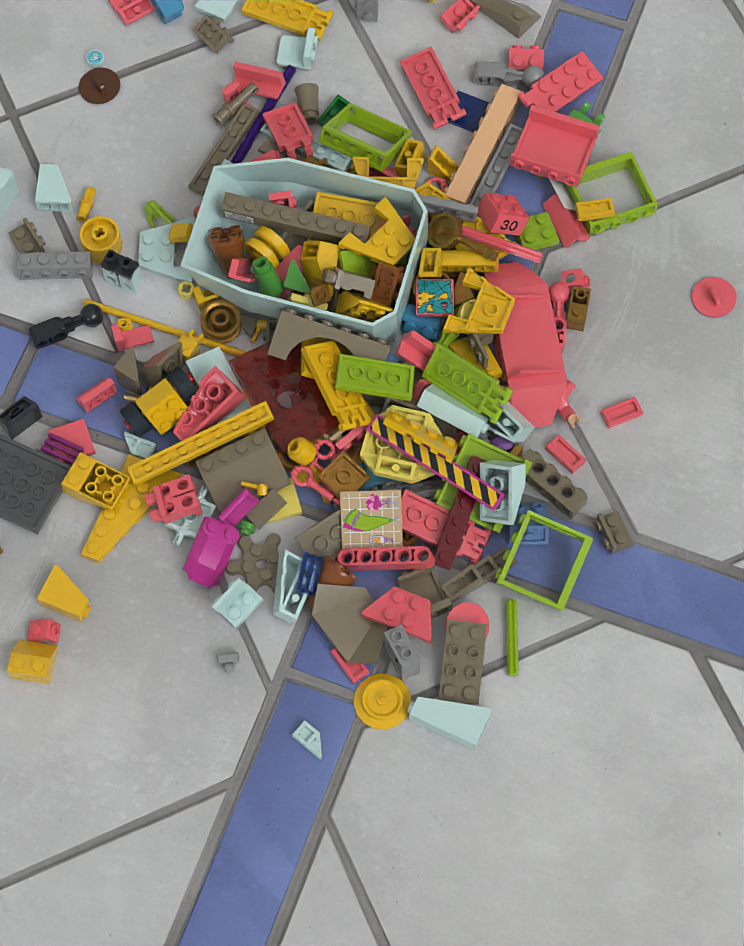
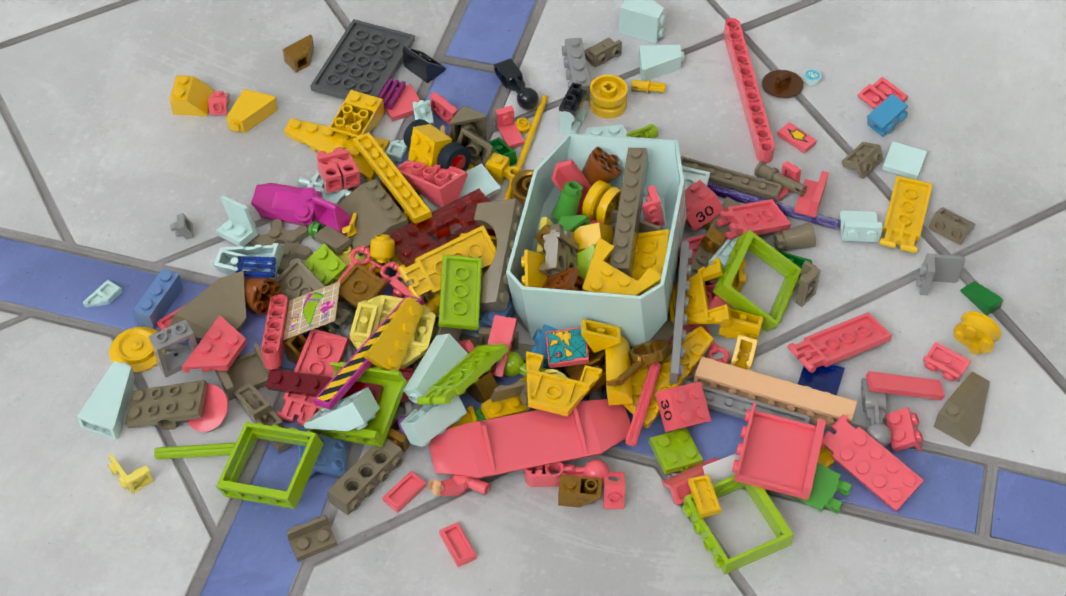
camera: 85 degrees right, 15 degrees down
none -> light yellow bracket [108,454,154,494]
none -> medium blue brick [133,268,183,329]
none -> lime plate [303,244,348,286]
none -> light aqua hips [412,100,434,126]
none -> green slope [488,137,517,166]
none -> coral beam [724,18,775,164]
none -> coral tile [777,122,817,154]
none -> dark tan bracket [796,261,821,307]
none -> coral tile [866,371,945,400]

